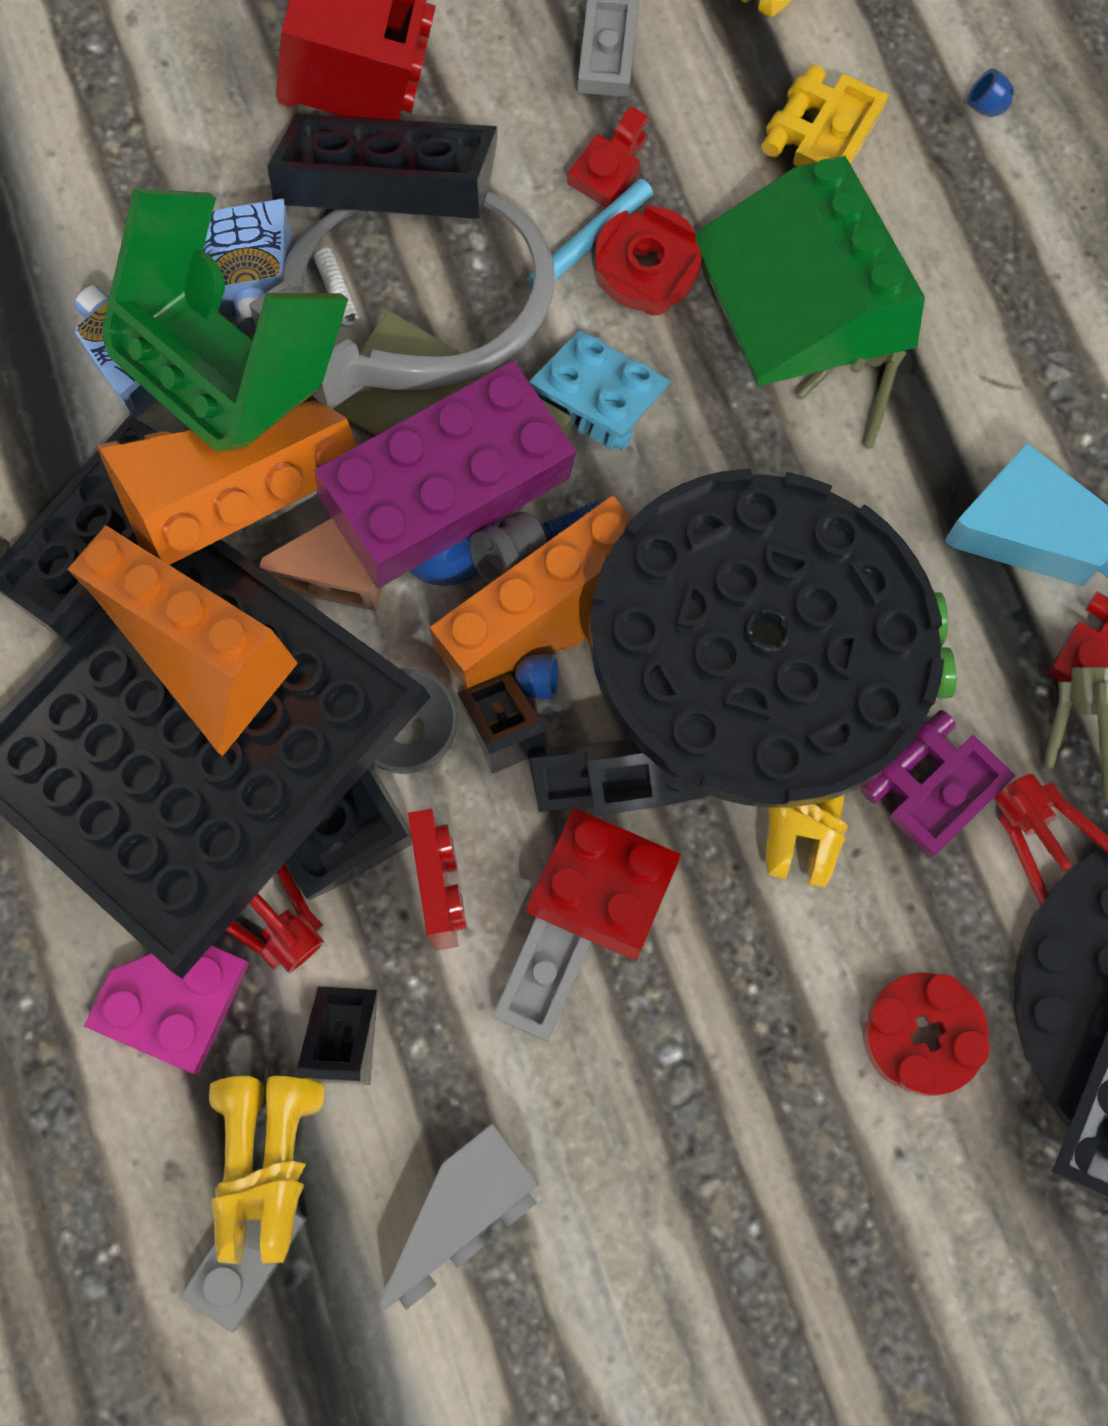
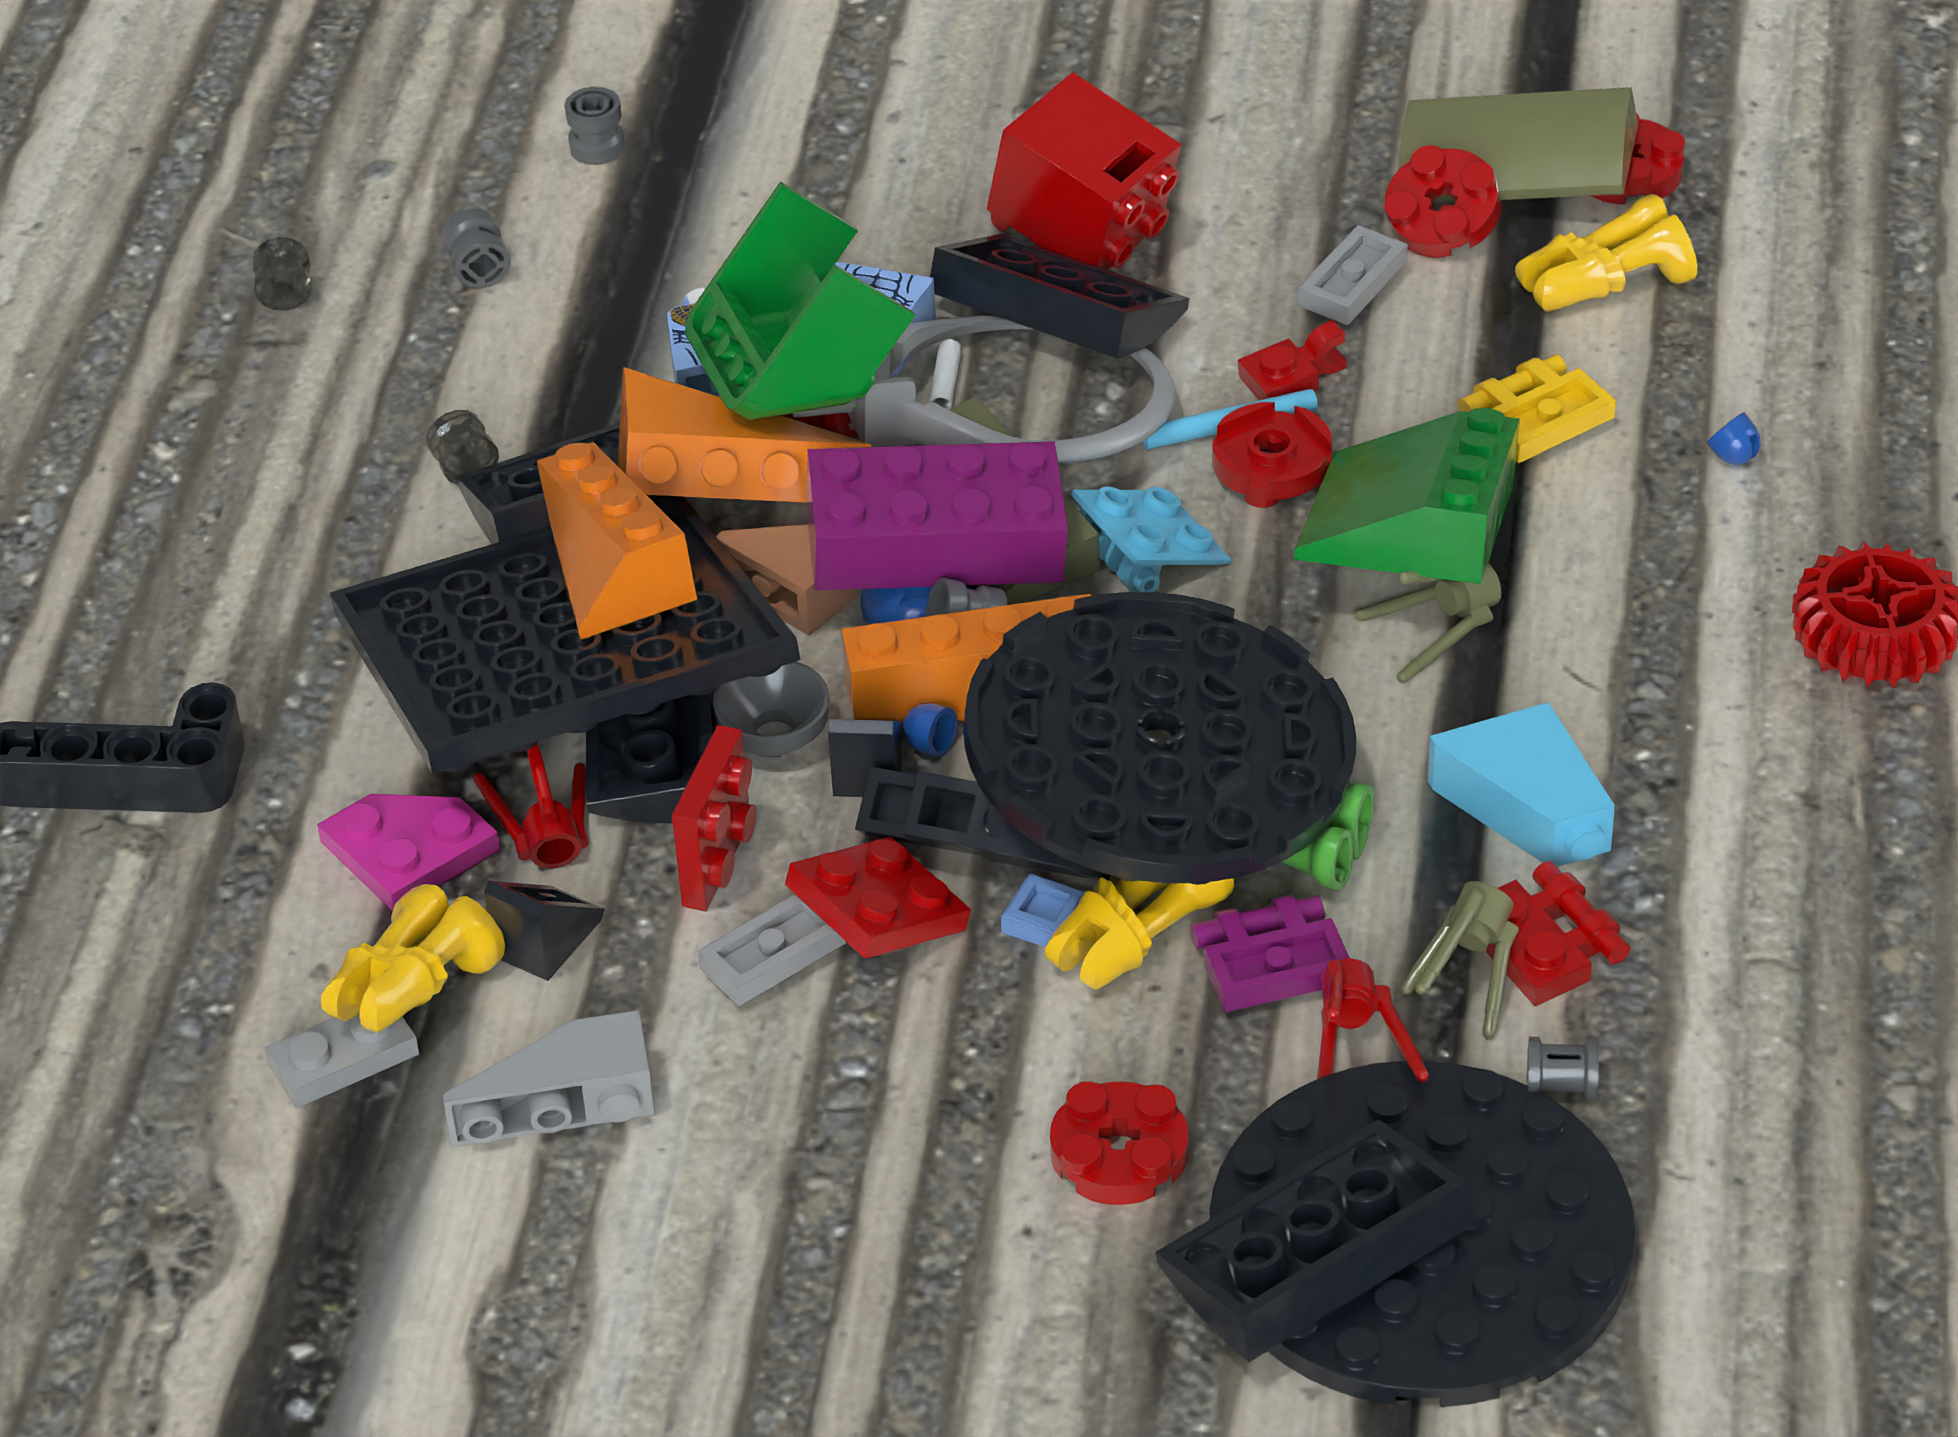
camera: 30 degrees right, 30 degrees down
none -> medium blue tile [1001,873,1085,947]

